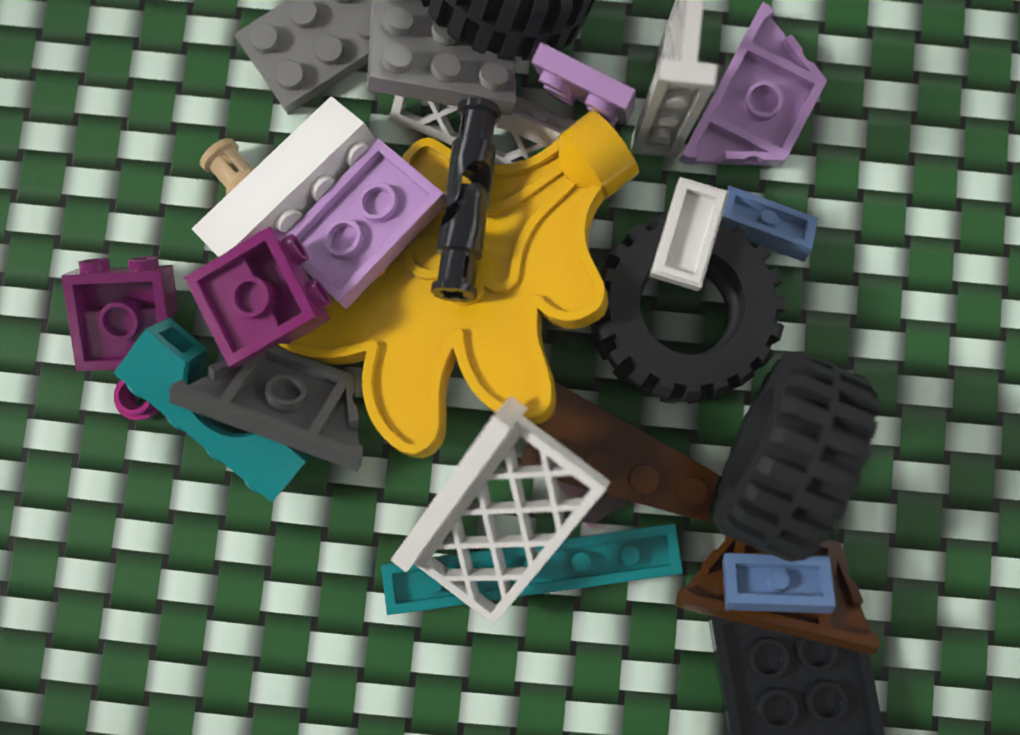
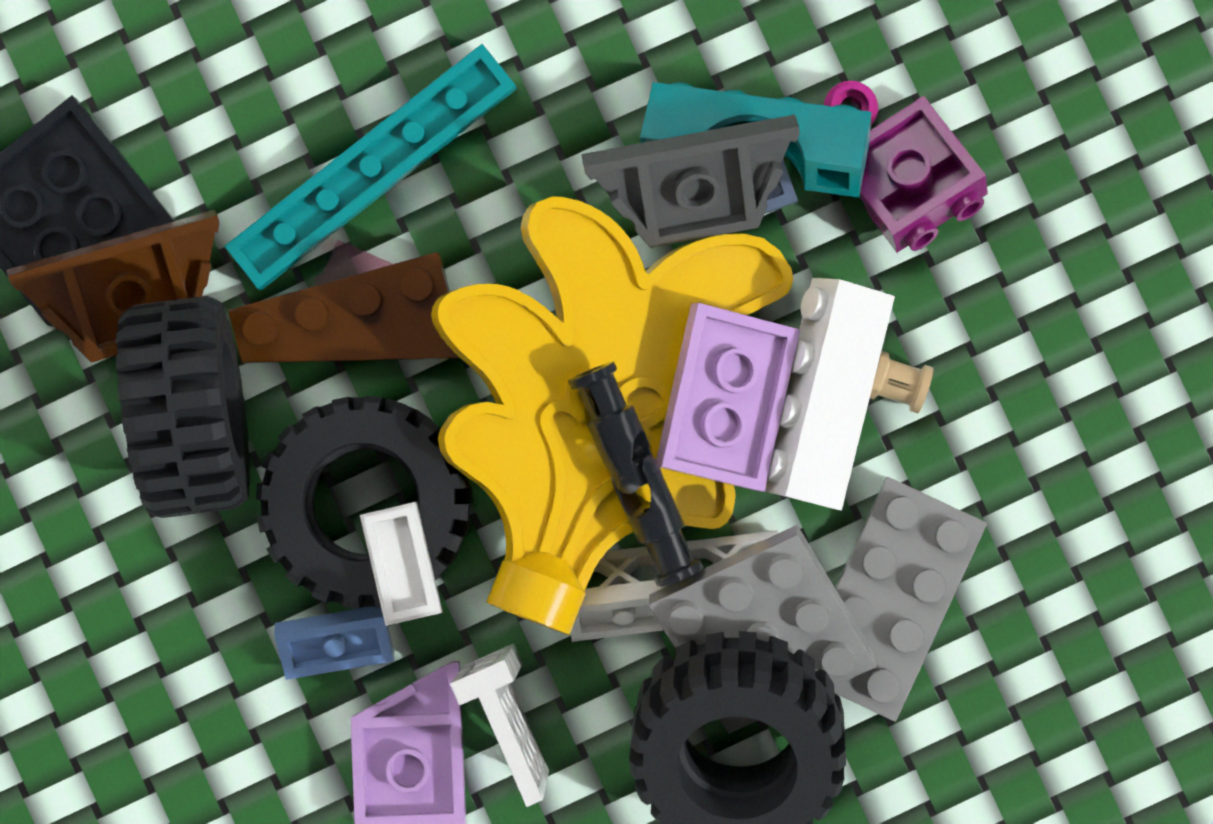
camera: 155 degrees right, 5 degrees up
magenta plate [184,226,331,368] -> none
white fence [391,396,610,625] -> none
lavender plate [532,43,635,128] -> none
medium blue plate [722,553,836,614] -> none

